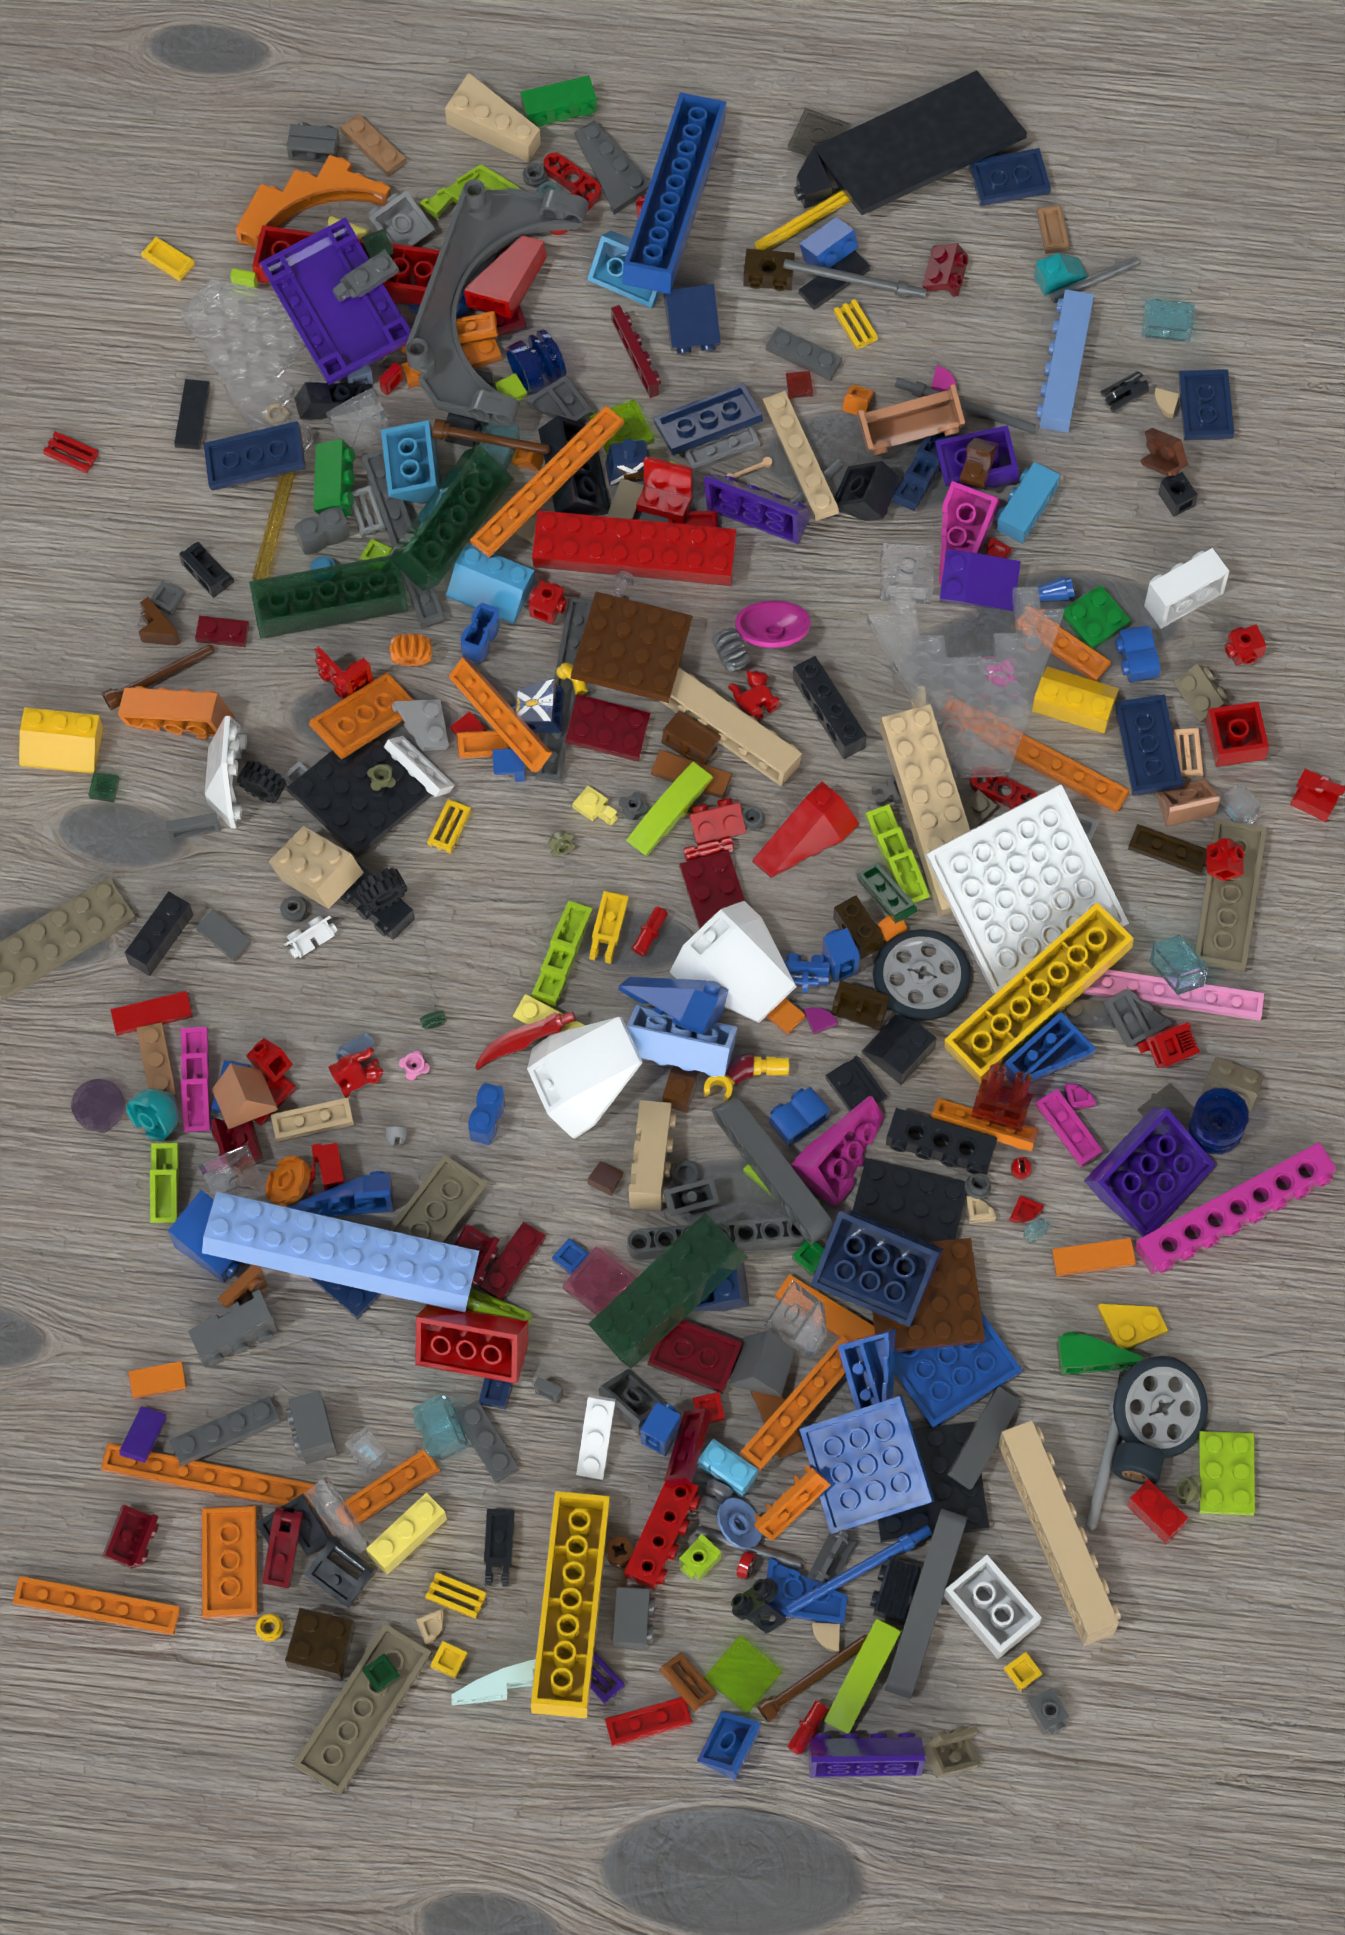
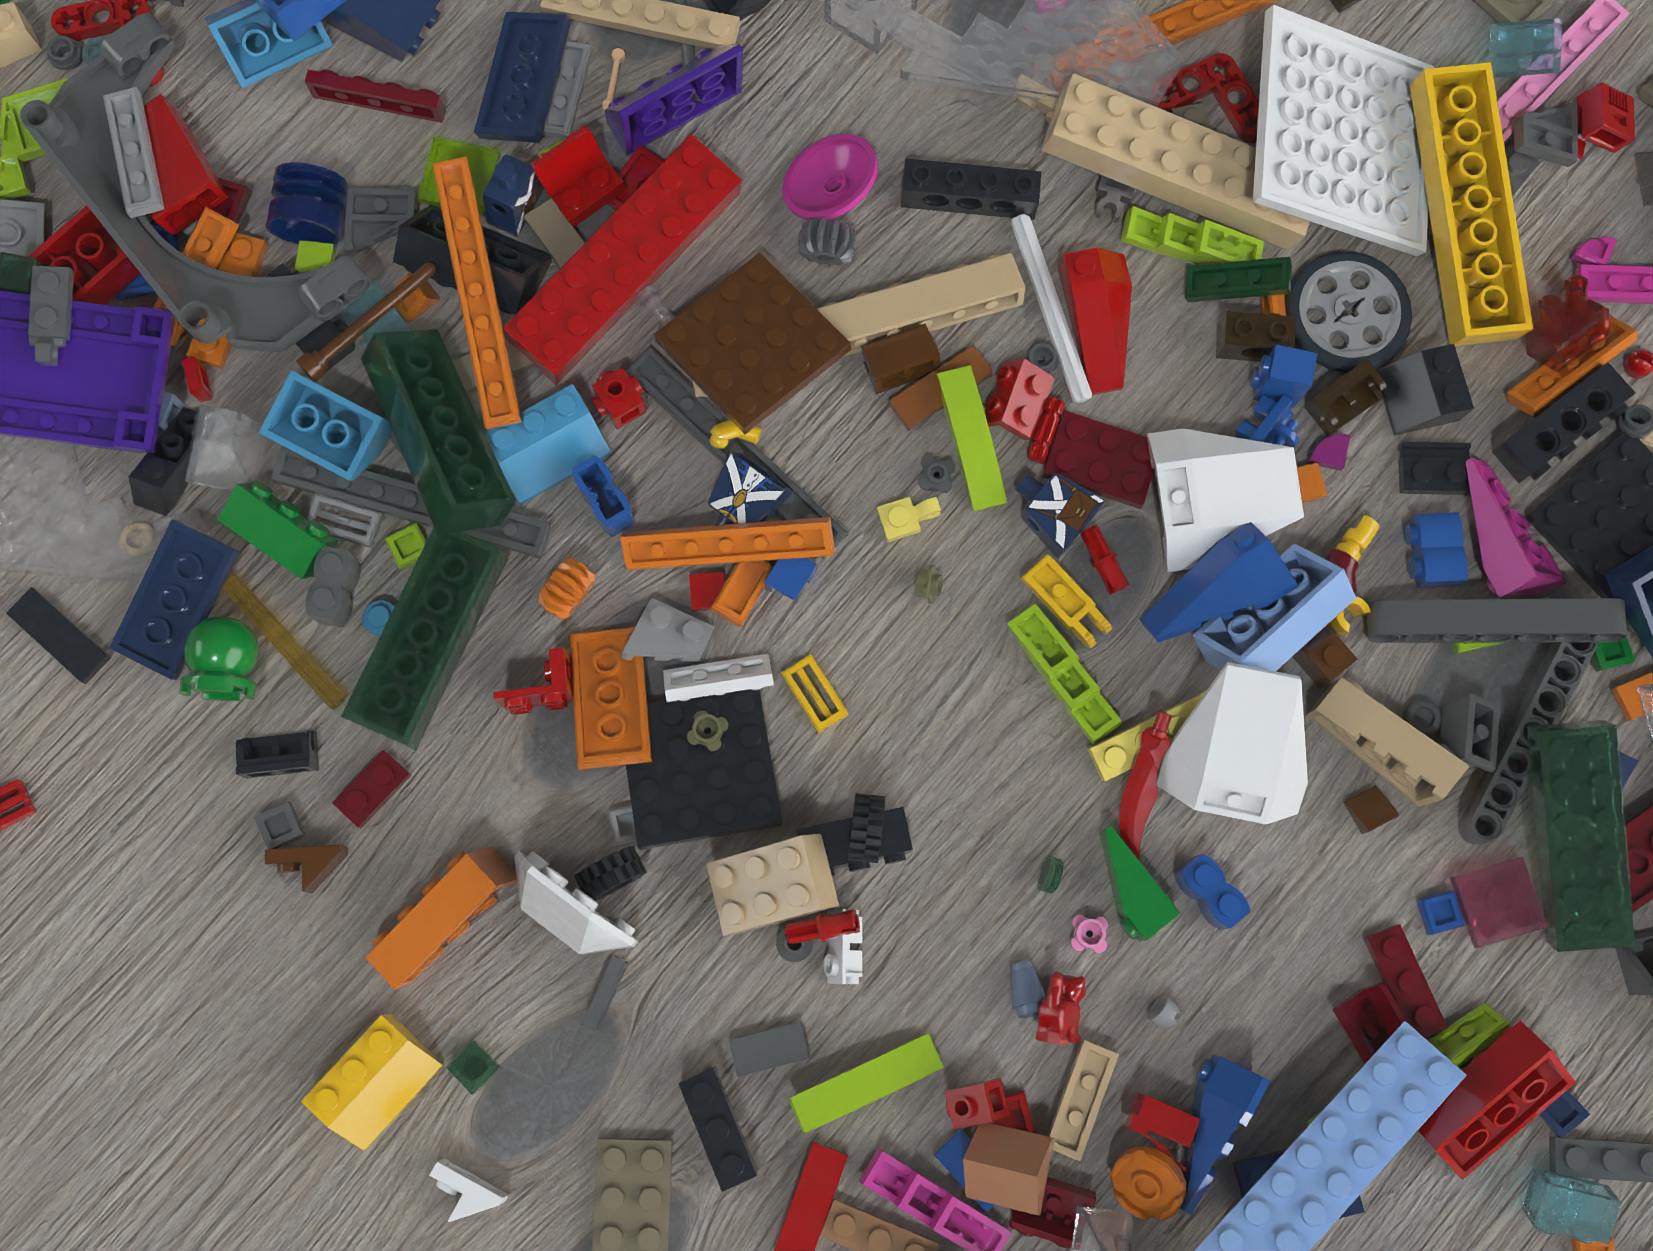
camera: 60 degrees left, 10 degrees up
reddish brown piece [102,645,214,711] -> none
dark tan plate [387,1154,488,1243] -> none
dark grey tile [534,1377,563,1403] -> none
dark red plate [565,694,650,762] -> none
red animal [728,670,780,722] -> none
blue wedge [999,1012,1097,1089] -> none
none -> light grey tile [103,87,165,218]
none -> green tile [179,616,259,701]
none -> white slope [429,1158,509,1222]
none -> red axle [785,909,860,944]
none -> lime slope [788,1033,944,1134]
none -> white axle [1011,214,1092,403]
none -> torso [1015,473,1105,559]
none -> green slope [1099,825,1181,942]

